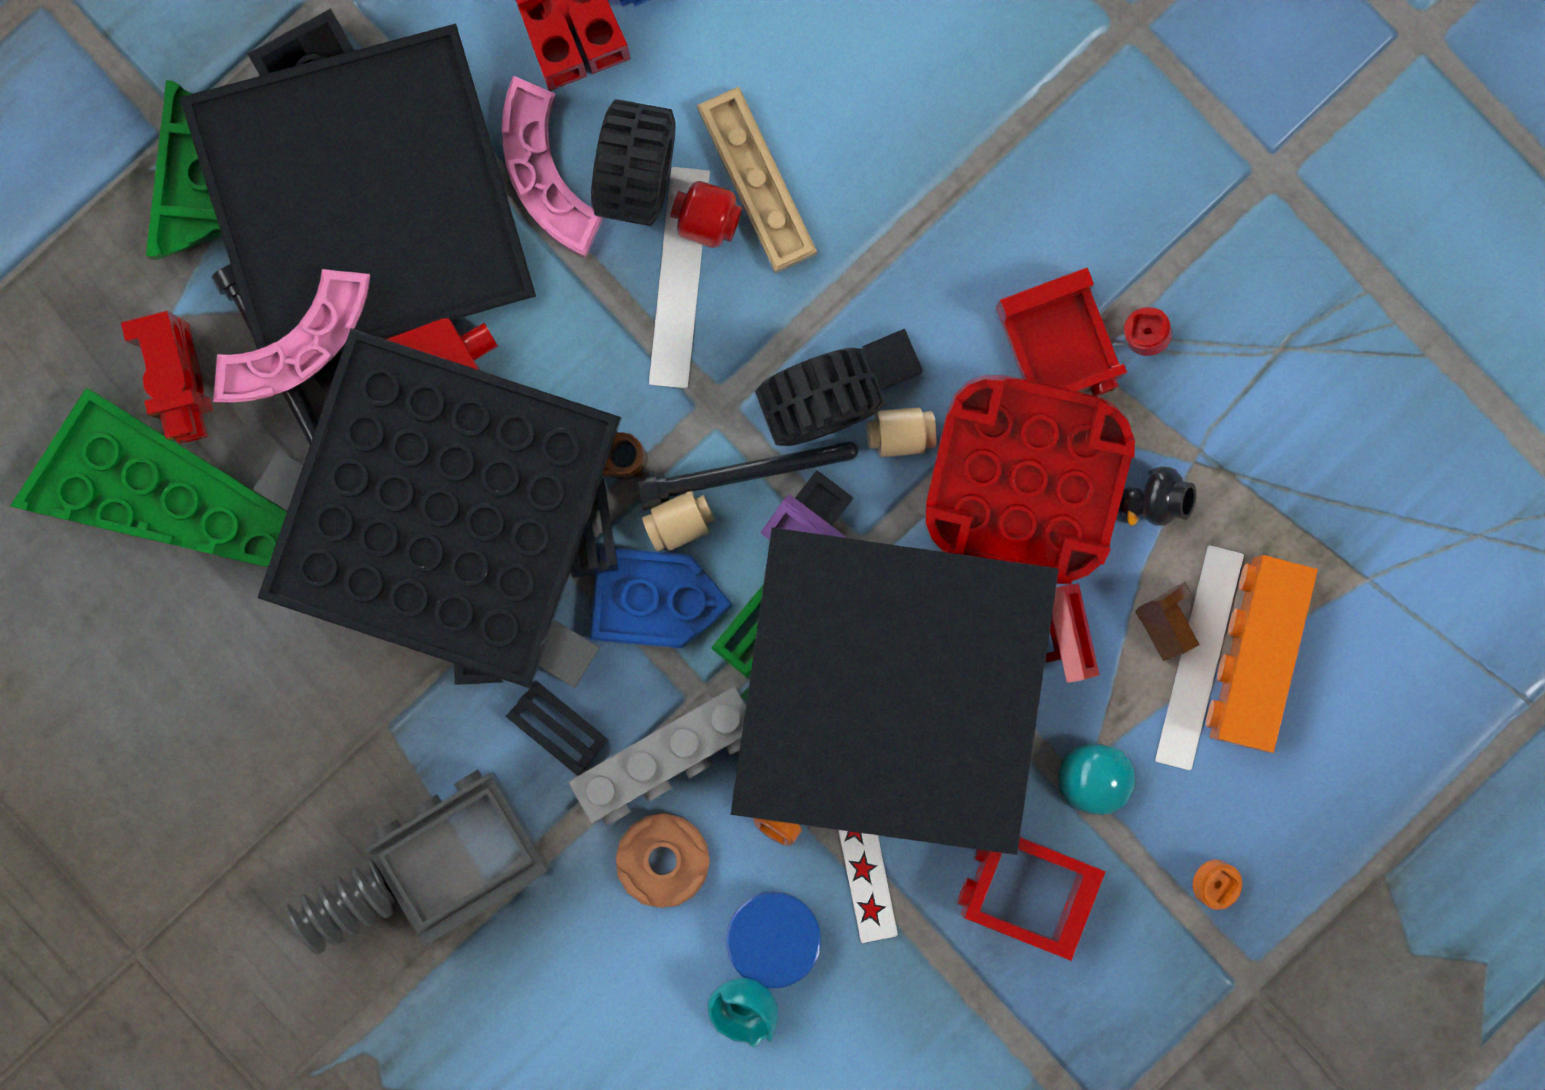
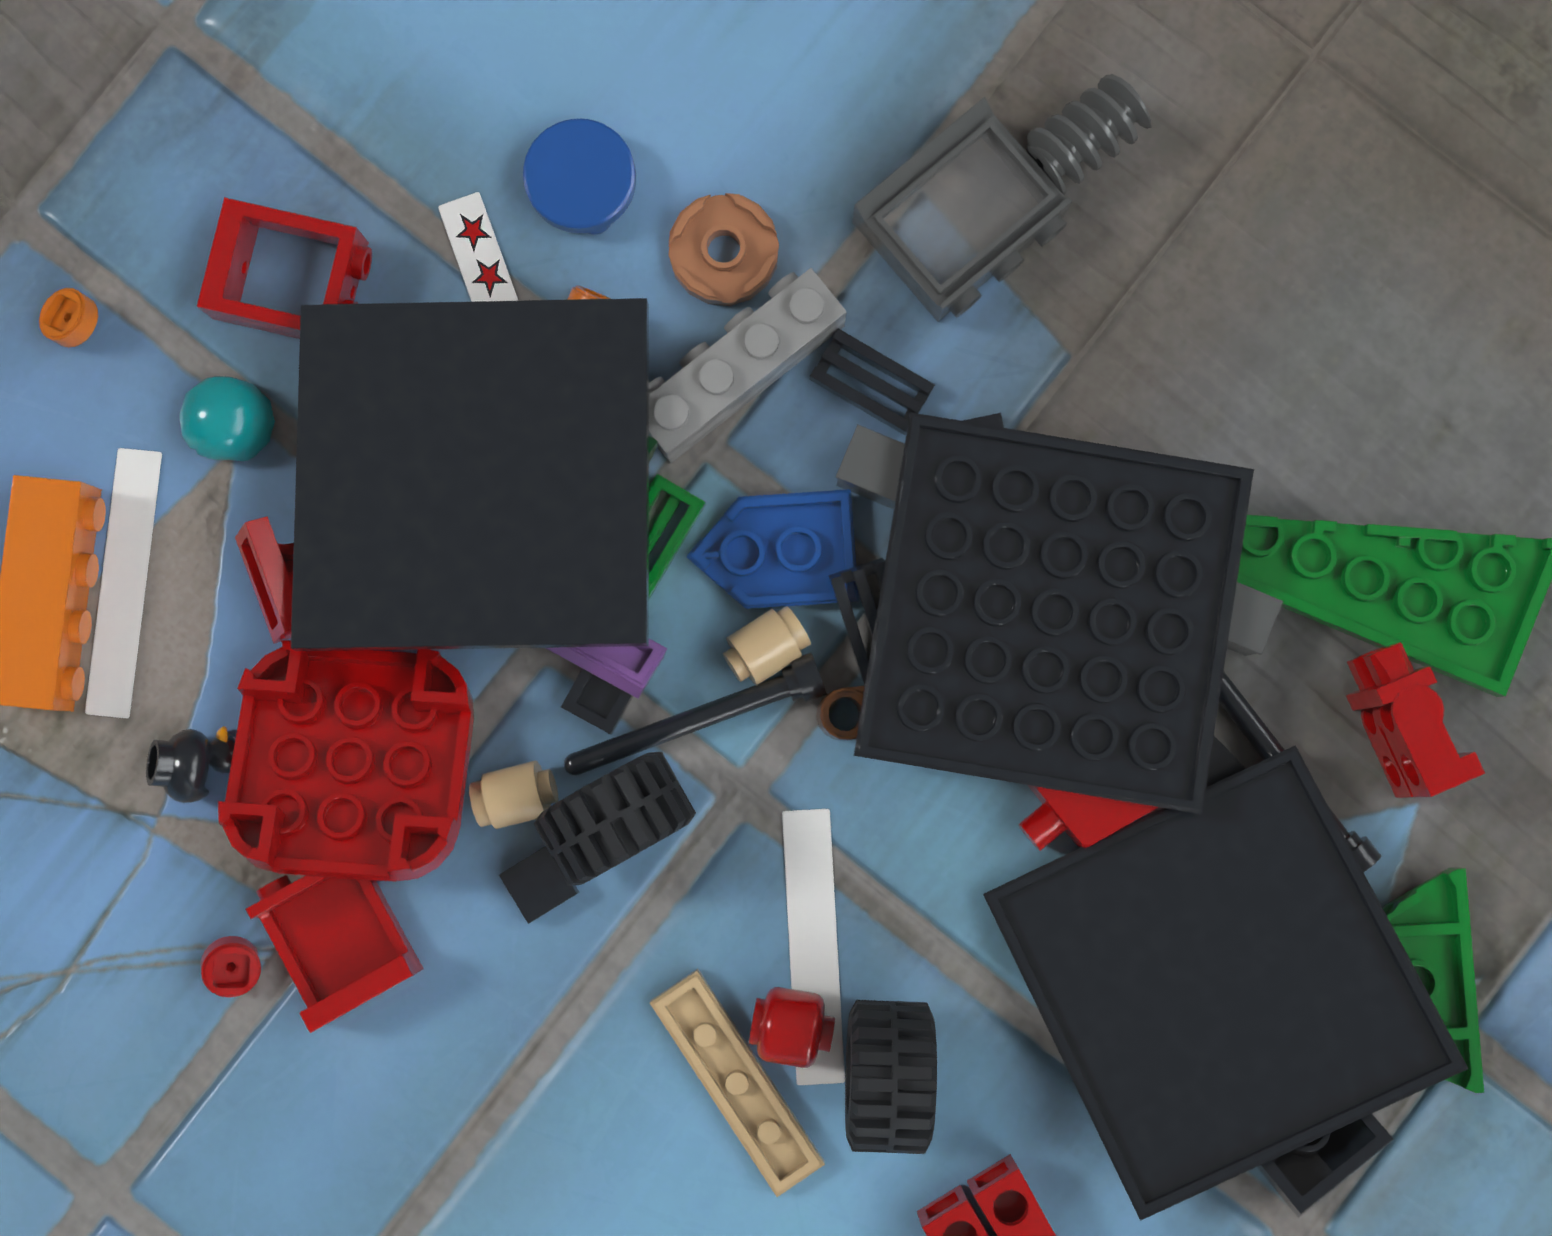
camera: 175 degrees right, 0 degrees up
bright pink tile [213,269,371,403] -> none
bright pink tile [501,76,603,259] -> none
teal hair [707,978,778,1047] -> none
reddish brown tile [1135,582,1200,661] -> none

